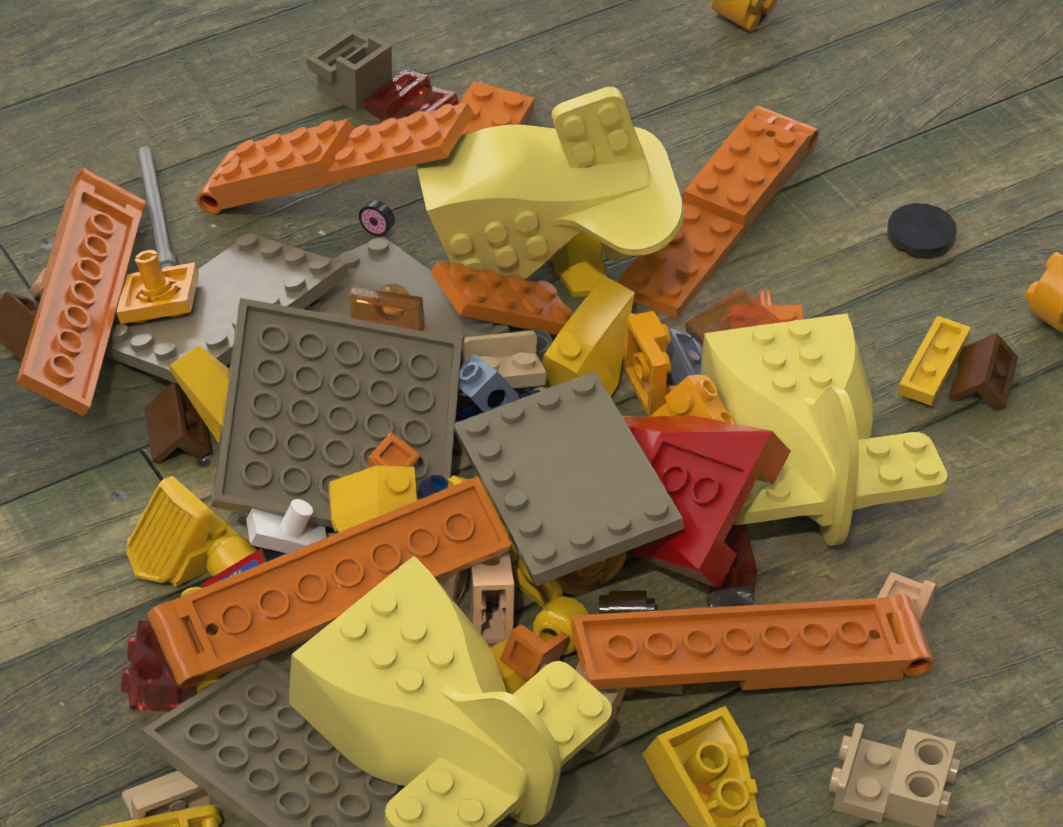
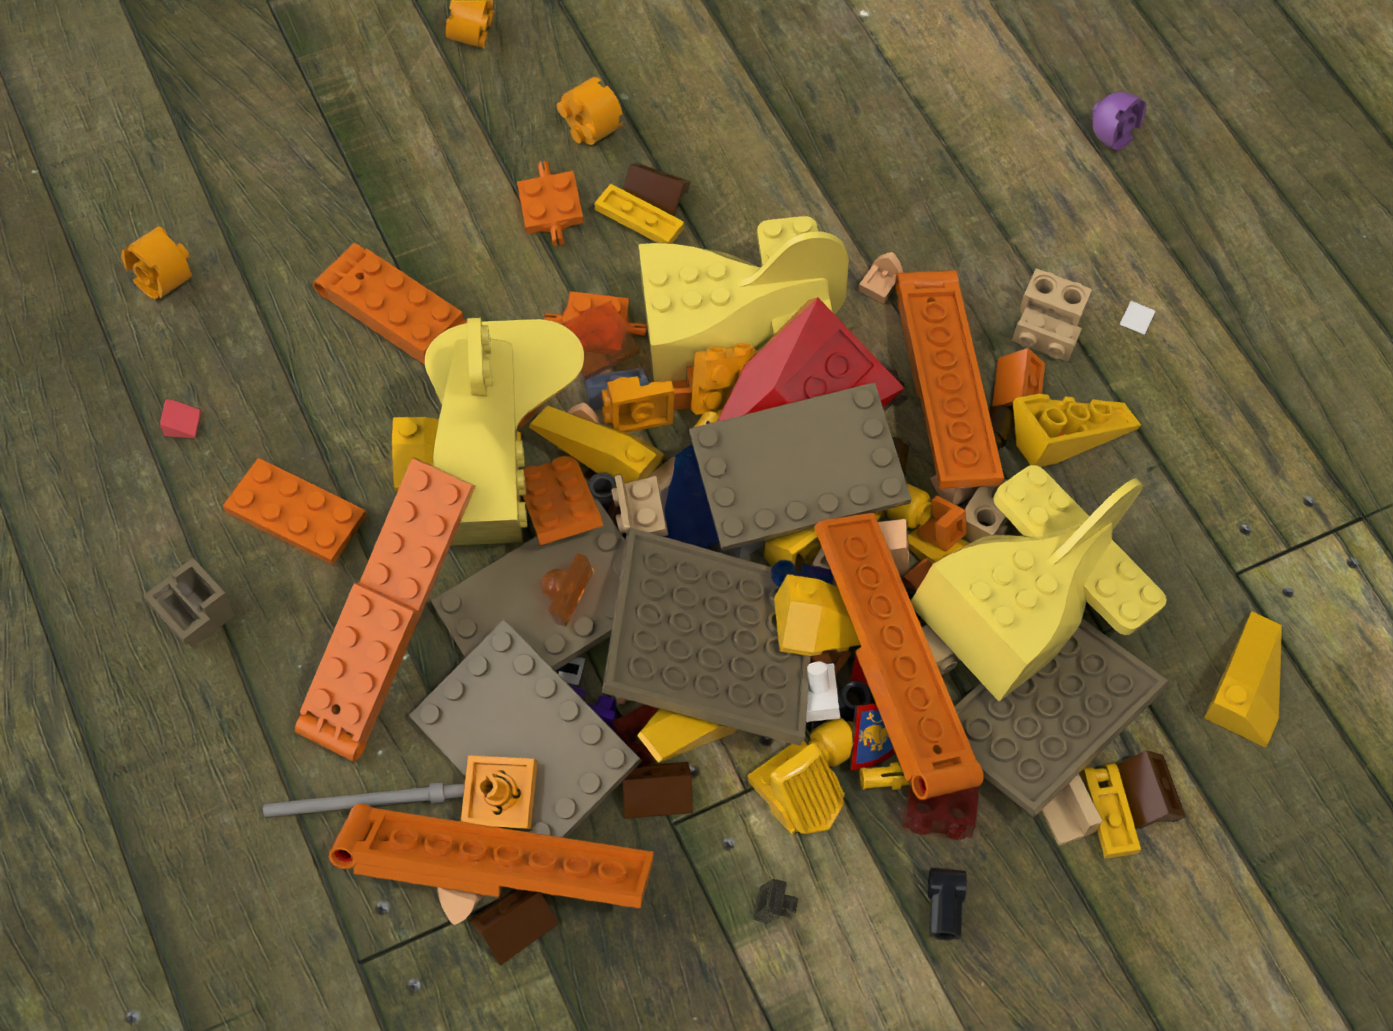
camera: 85 degrees left, 15 degrees up
clear red slope [362,70,459,122] -> none
orange tile [365,432,421,467] -> none
sand blue bracket [458,354,519,413] -> none
black tile [887,203,957,258] -> none
none -> coral slope [160,399,201,439]
none -> orange plate [517,161,584,246]
none -> clear smoke tile [754,878,798,924]
none -> black piece [927,867,967,941]
none -> dark brown brick [989,405,1015,451]
none -> orange panel [992,348,1045,407]

